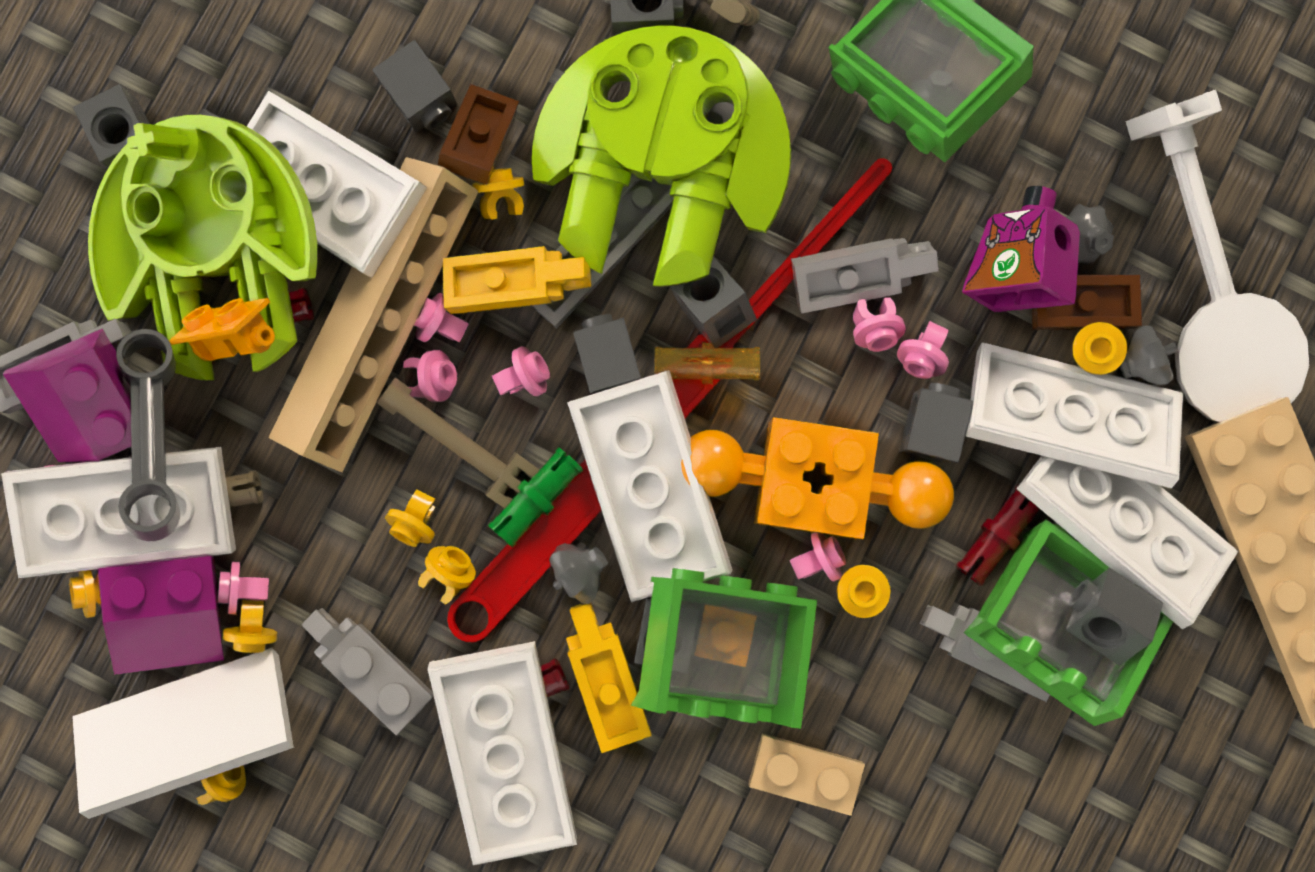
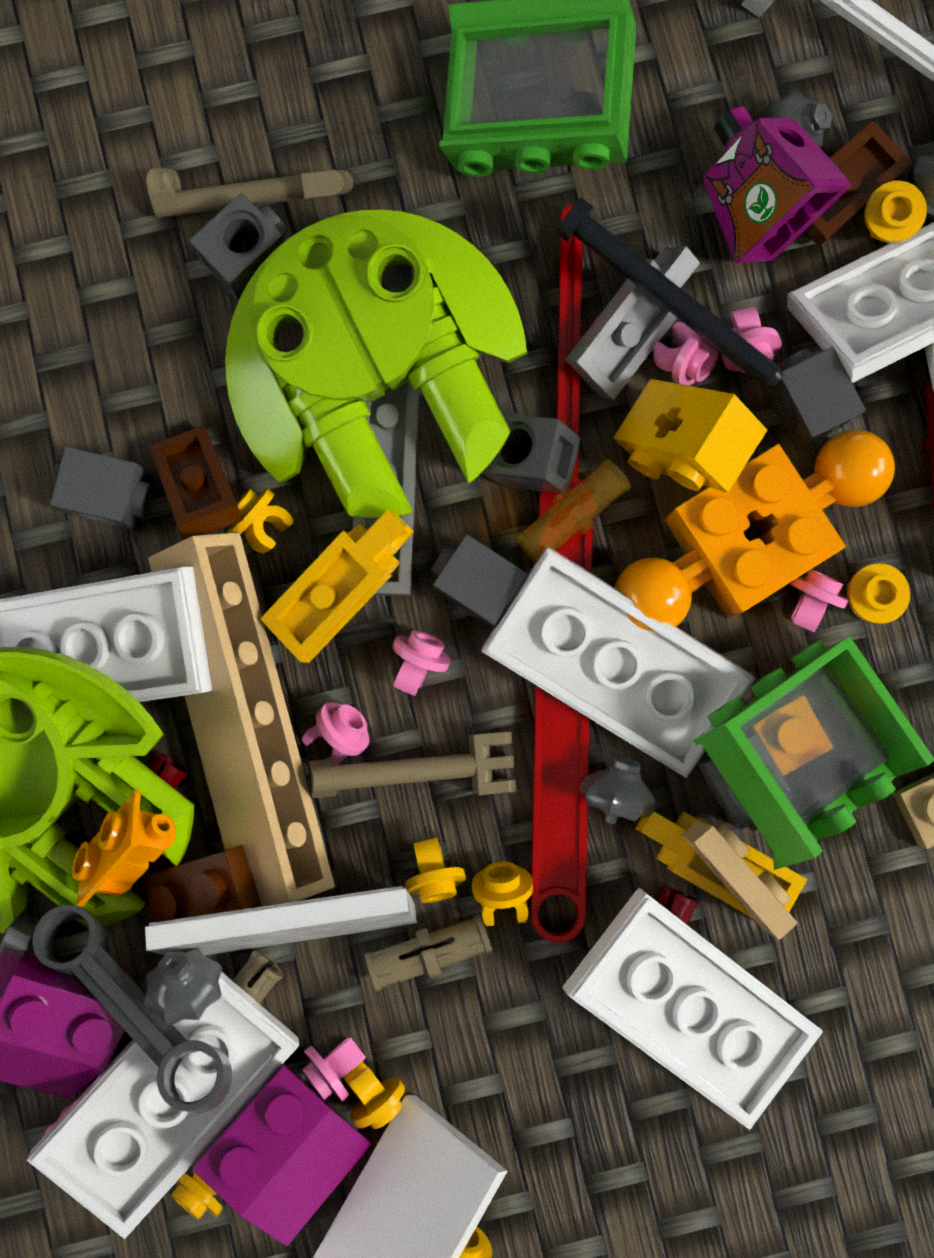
camera: 45 degrees left, 0 degrees up
light grey hinge [302,608,434,735] -> none
bright pink plate [414,293,469,342] -> none
green pin [488,447,583,548] -> none
none -> reddish brown plate [142,845,261,922]
none -> dark grey piece [144,948,222,1025]
none -> white tile [145,886,417,956]
none -> dark tan pin [365,914,493,992]
none -> black bar [556,198,784,388]
none -> yellow brick [613,379,767,493]
none -> tan plate [681,820,798,940]

